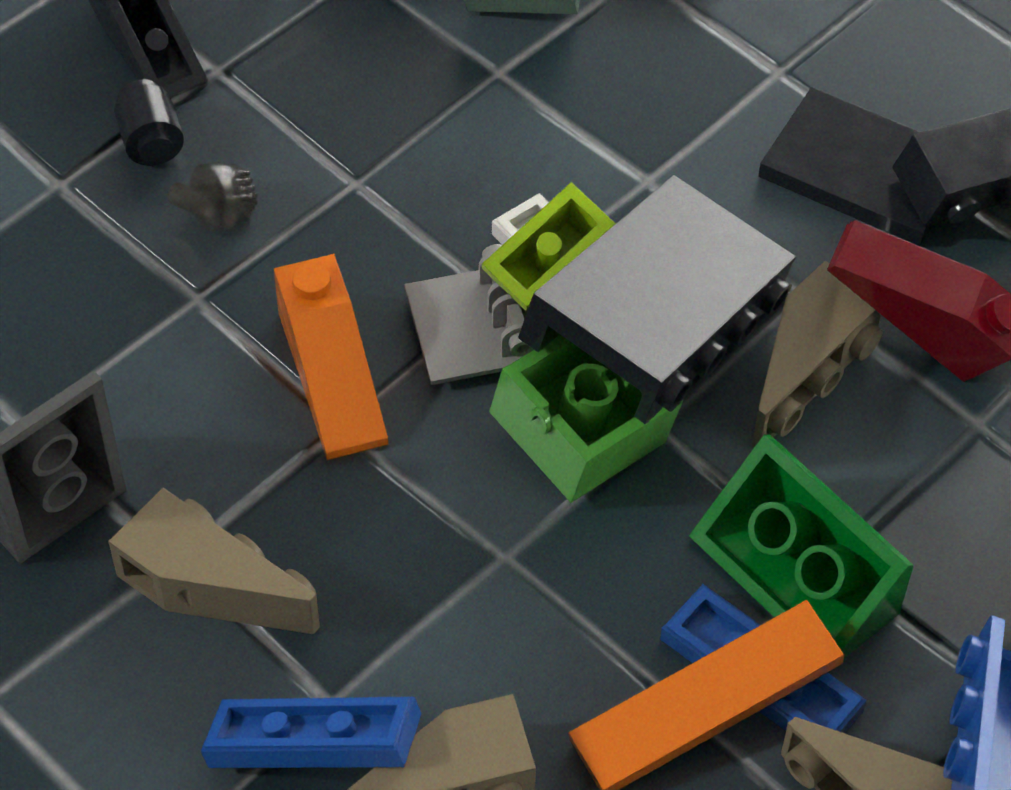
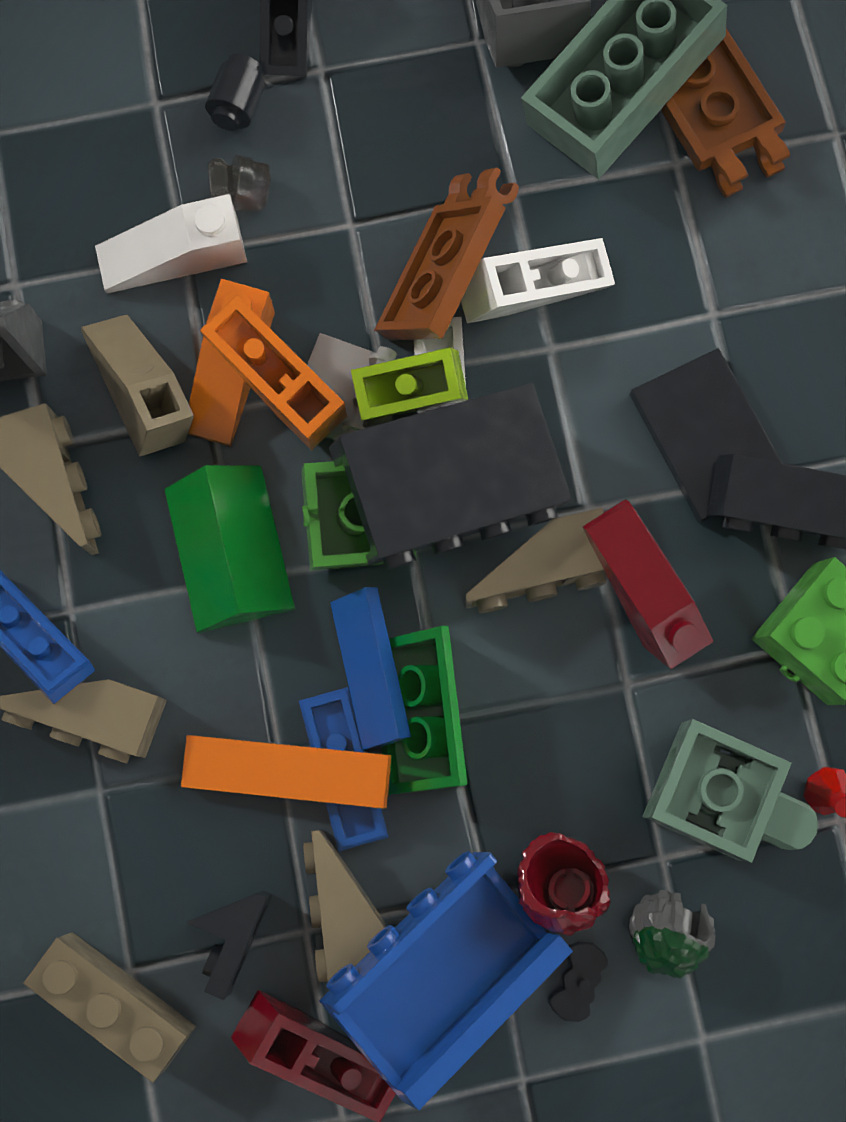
camera: 35 degrees right, 25 degrees up
none -> dark tan slope [81,315,194,457]
none -> white slope [95,194,247,294]
none -> green slope [164,465,295,633]
none -> orange slope [200,295,347,451]
none -> blue tile [330,587,411,750]
none -> dark orange tile [374,167,519,340]
none -> white slope [461,238,615,323]

